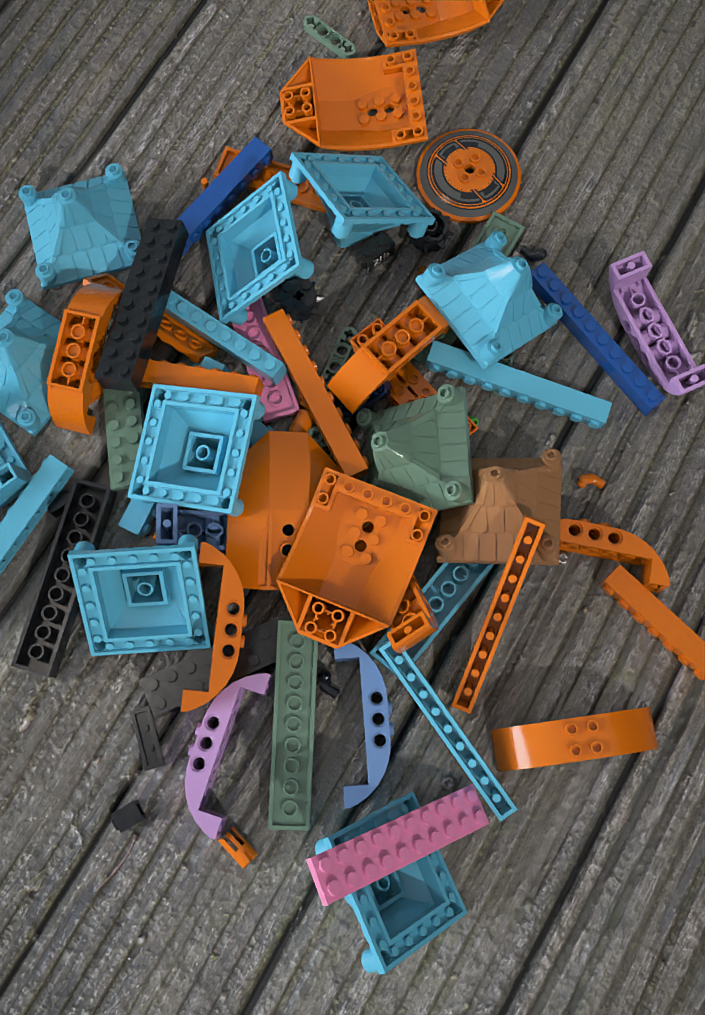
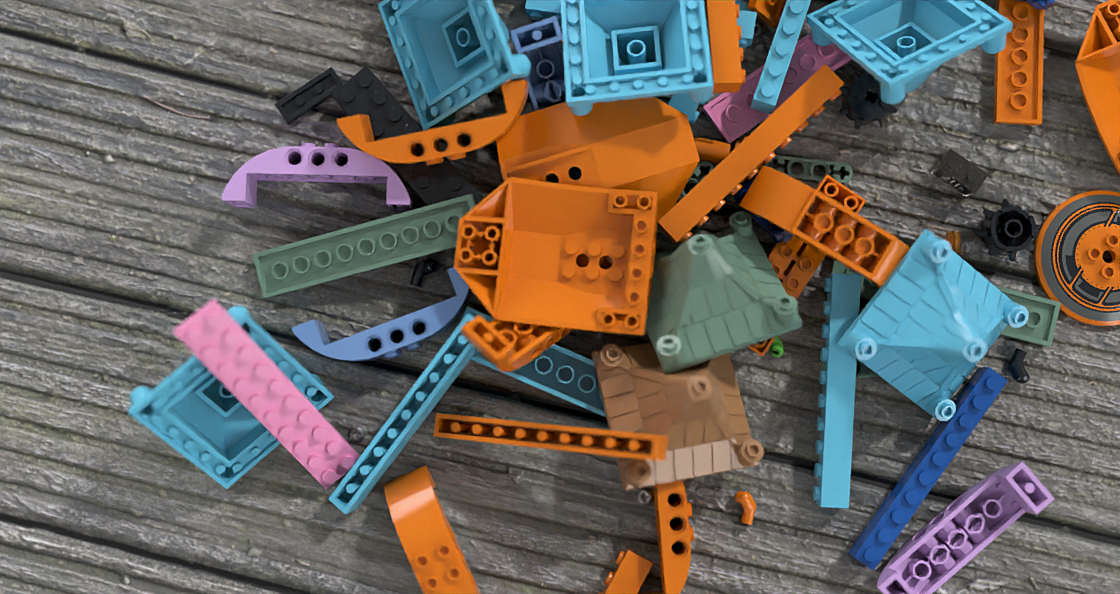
camera: 65 degrees right, 10 degrees up
black brick [111,800,147,833] -> none
orange arm [218,826,258,868] -> none
medium azure piece [289,152,435,248] -> none

